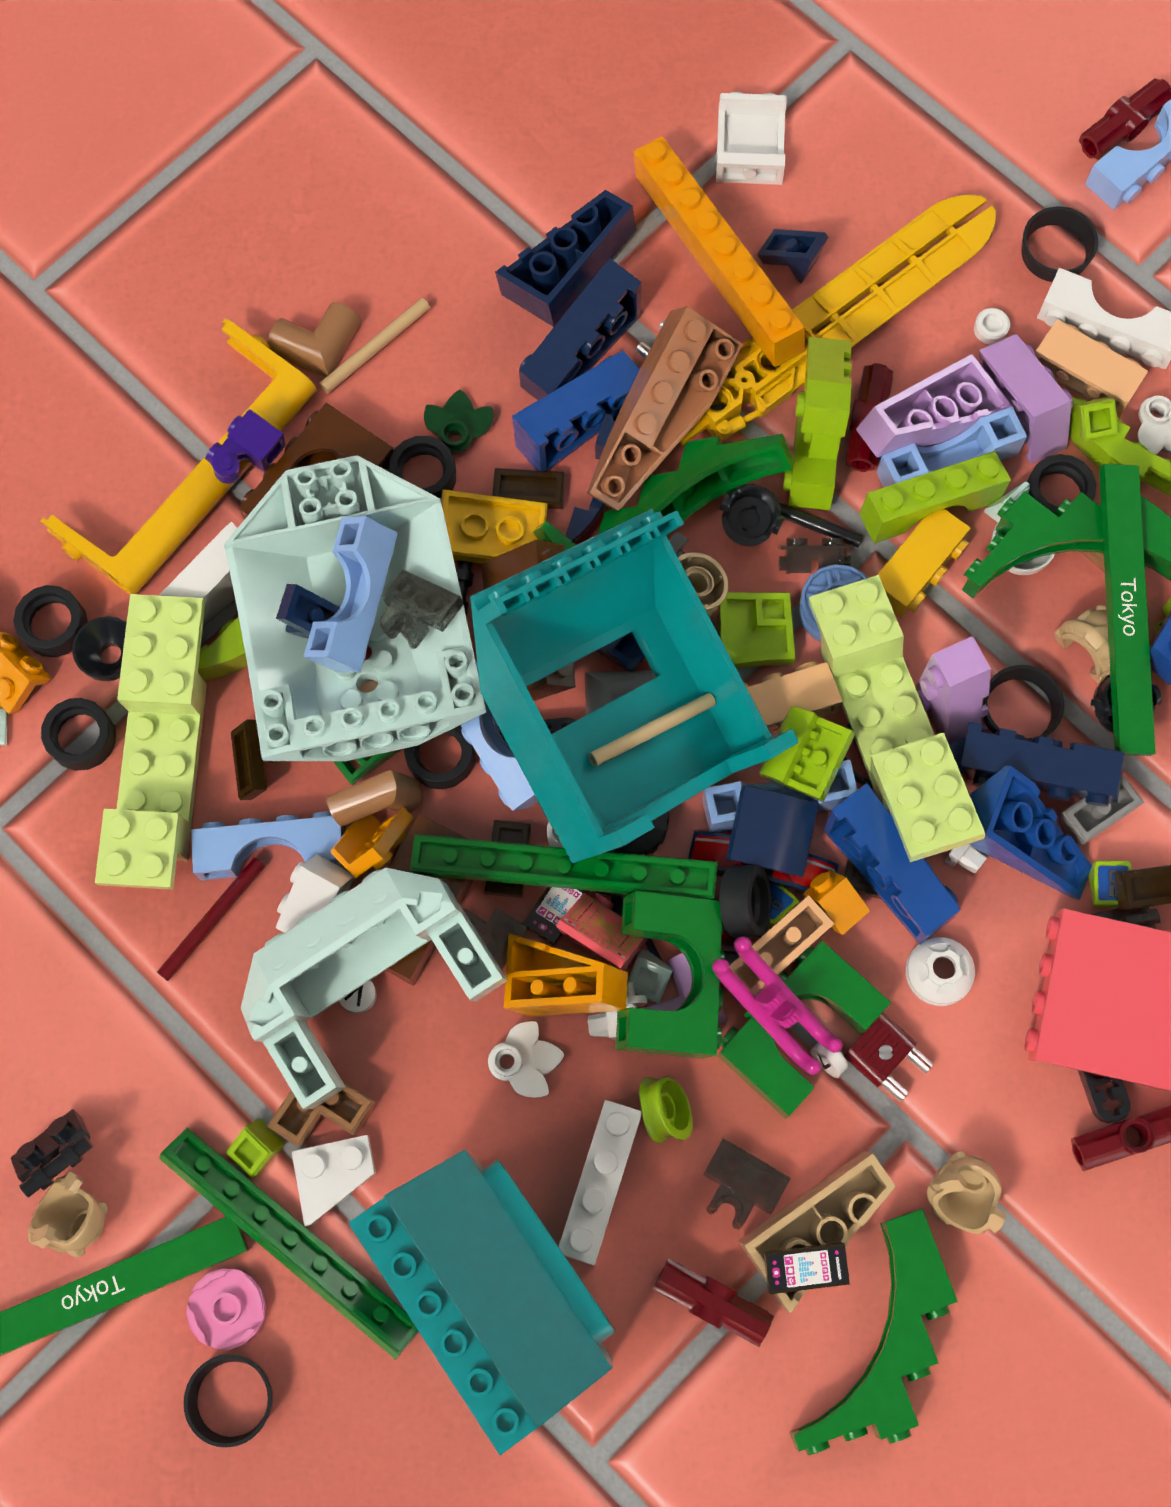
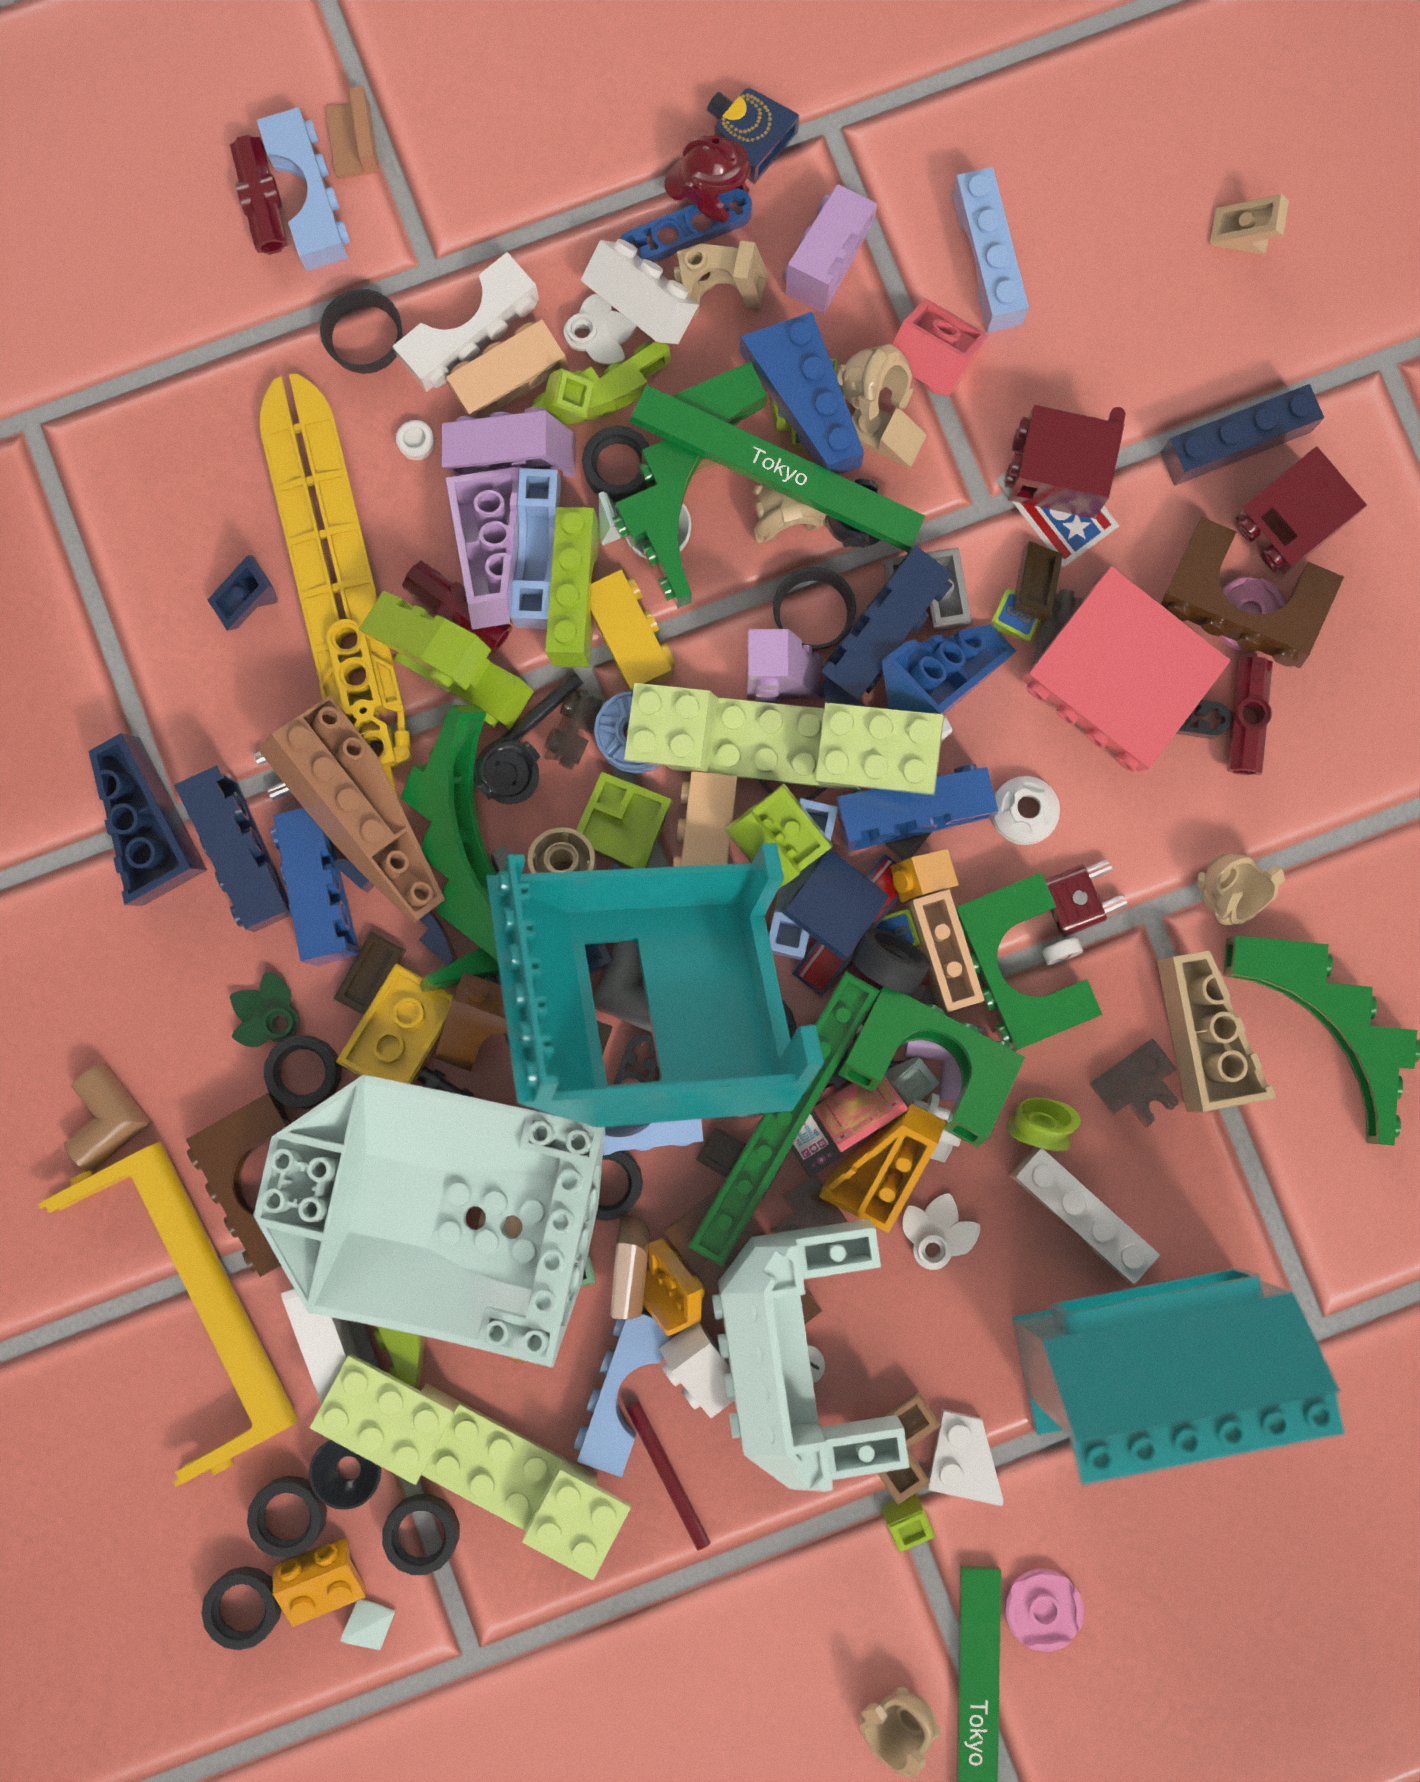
camera: 65 degrees left, 10 degrees up
black plate [10,1109,94,1198] -> none
green tile [159,1128,419,1360] -> none
black tyre [183,1355,273,1448] -> none
dark purple brick [205,409,286,484] -> none
dark brown tile [231,719,267,800] -> none
dark blue slope [276,584,340,639] -> none
light blue arch [303,516,398,672] -> none
tan bar [319,298,430,394] -> none
clear smoke plate [379,569,464,649] -> none
tan piece [588,693,716,767] -> none
light orange brick [633,136,805,367] -> none
dark red piece [653,1258,774,1347] -> none
dark pink piece [712,936,843,1075] -> none
white panel [716,92,787,185] -> none
tile [763,1242,850,1294] -> none

